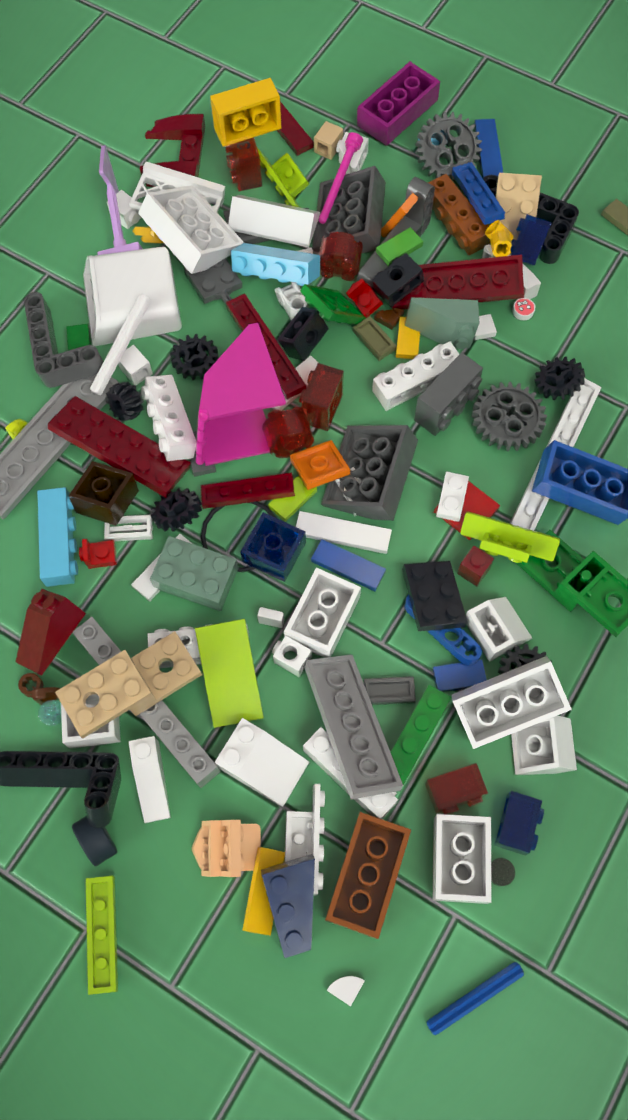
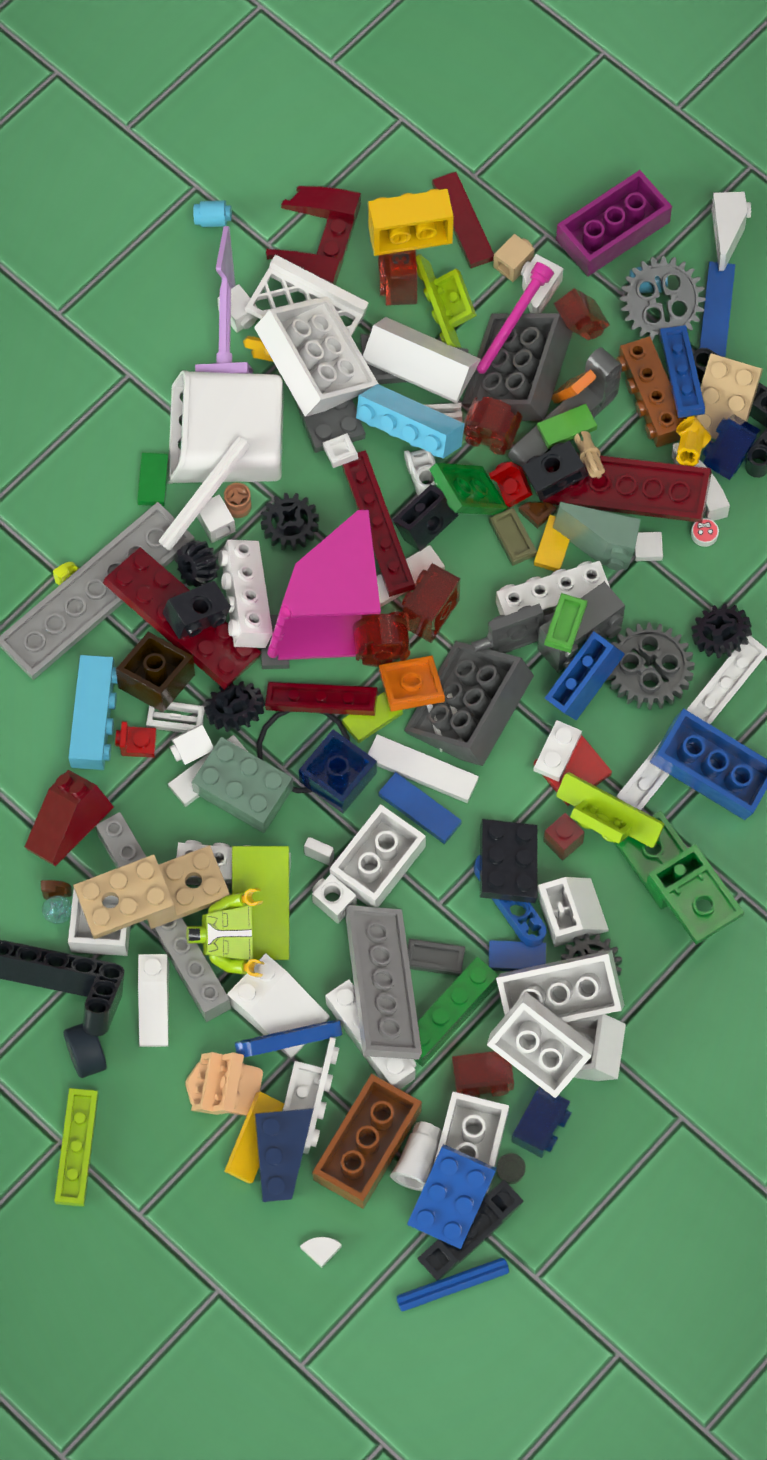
camera: 10 degrees right, 0 degrees up
reddish brown bush [18,673,44,698] -> none
dark grey beam [24,292,104,388] -> none
none -> black brick [162,581,231,639]
none -> white brick [170,724,214,765]
none -> lime torso [186,888,265,978]
none -> medium azure brick [193,200,232,227]
none -> nougat wheel [224,482,252,518]
none -> blue beam [235,1020,343,1057]
none -> white tile [323,433,358,468]
none -> white plant [390,1121,442,1191]
none -> blue plate [407,1144,497,1249]
none -> black slope [417,1180,524,1281]
none -> dark grey plate [471,604,554,653]
none -> white brick [487,991,594,1098]
none -> bright green tile [544,593,588,653]
none -> blue brick [545,631,625,720]
none -> clear red brick [554,288,610,340]
none -> tan axle [574,431,605,478]
none -> white slope [712,192,751,271]

